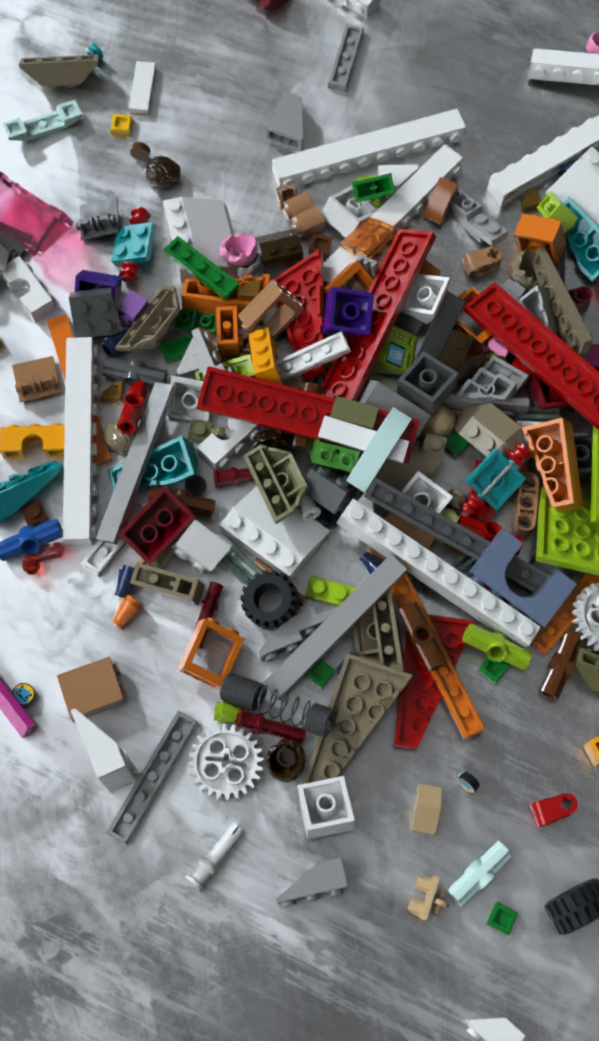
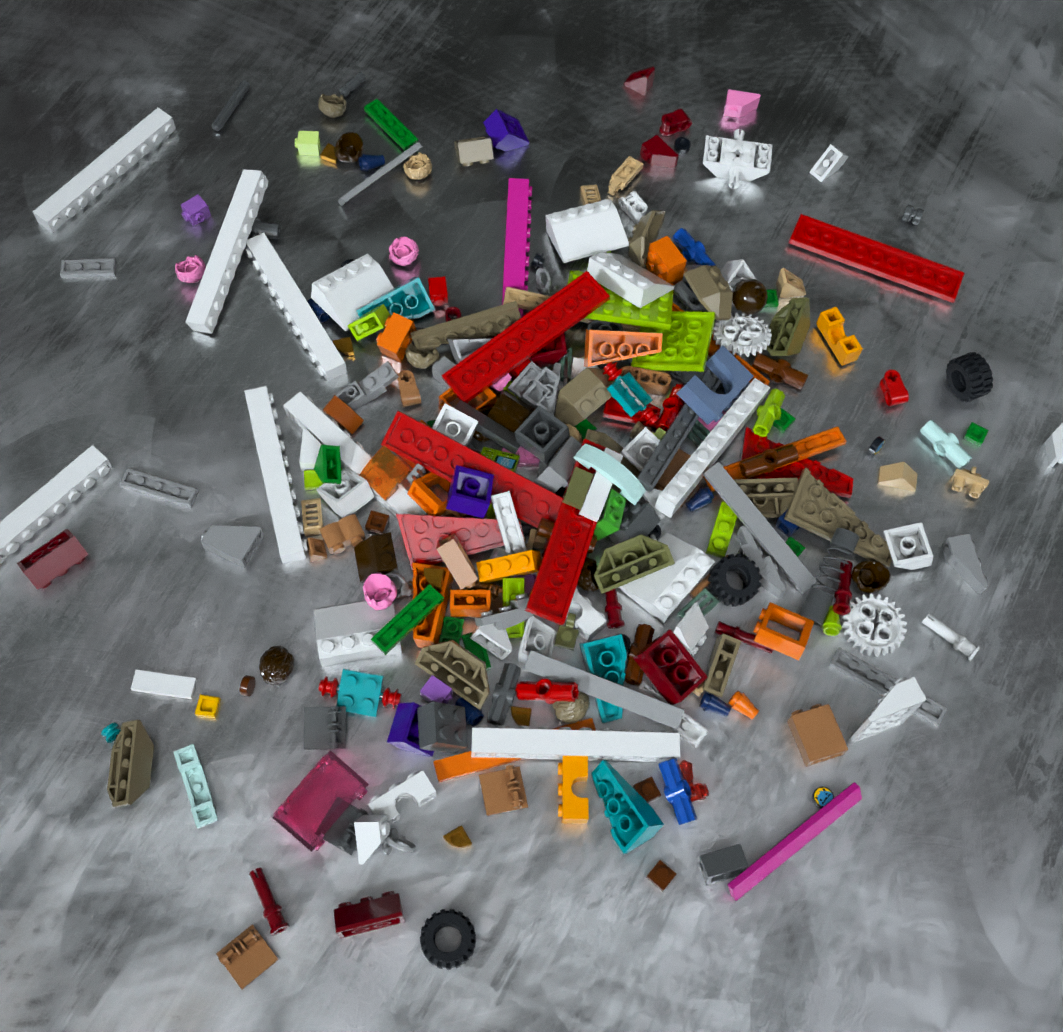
camera: 90 degrees left, 5 degrees down
none -> tan slope [301,498,324,537]

